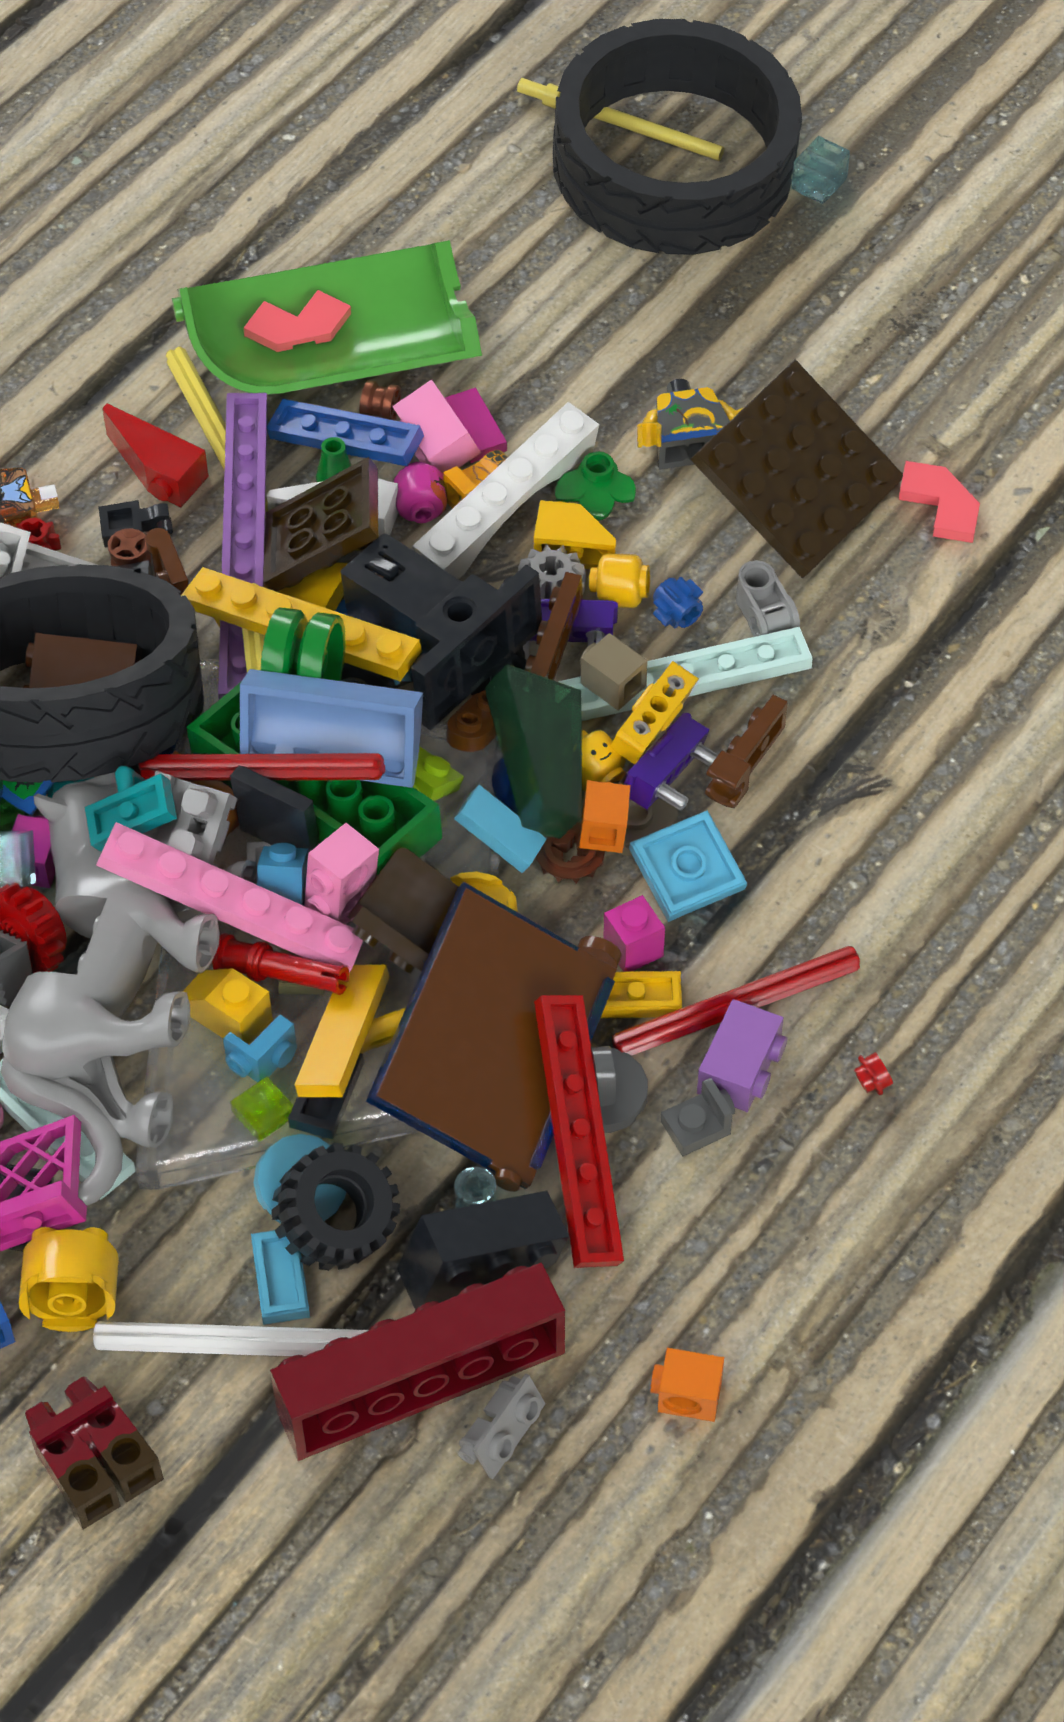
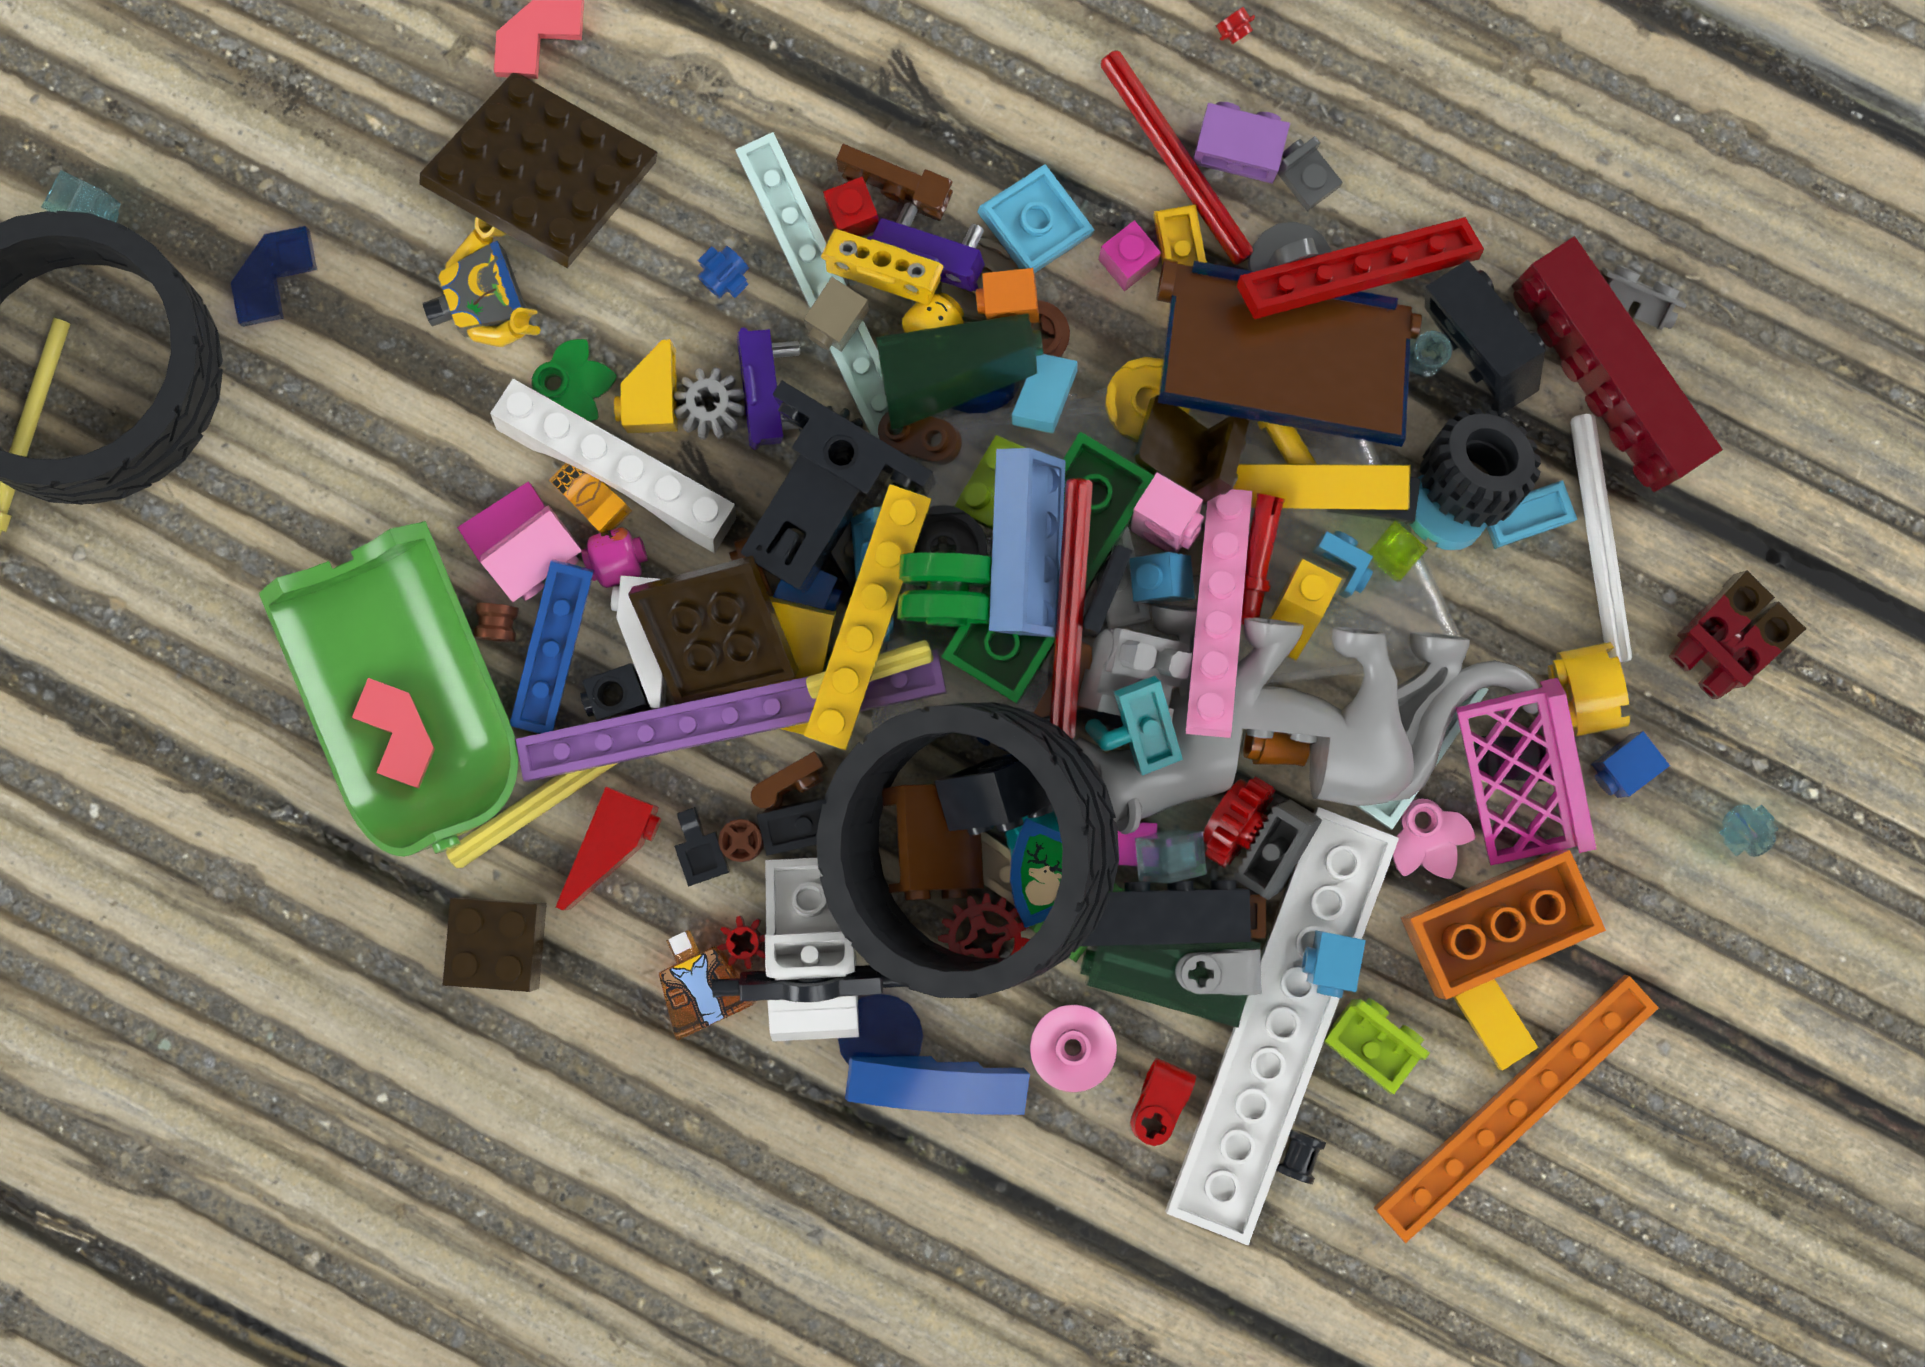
camera: 100 degrees left, 30 degrees up
green cone [316,437,352,482] -> none
reddish brown plate [524,572,583,701] -> none
yellow head [589,554,651,608] -> none
orange brick [650,1348,725,1422] -> none
light grey piece [736,560,800,637] -> none
none -> clear blue tile [231,226,317,327]
none -> dark brown brick [442,897,547,992]
none -> black brick [580,663,650,721]
none -> red brick [823,176,879,237]

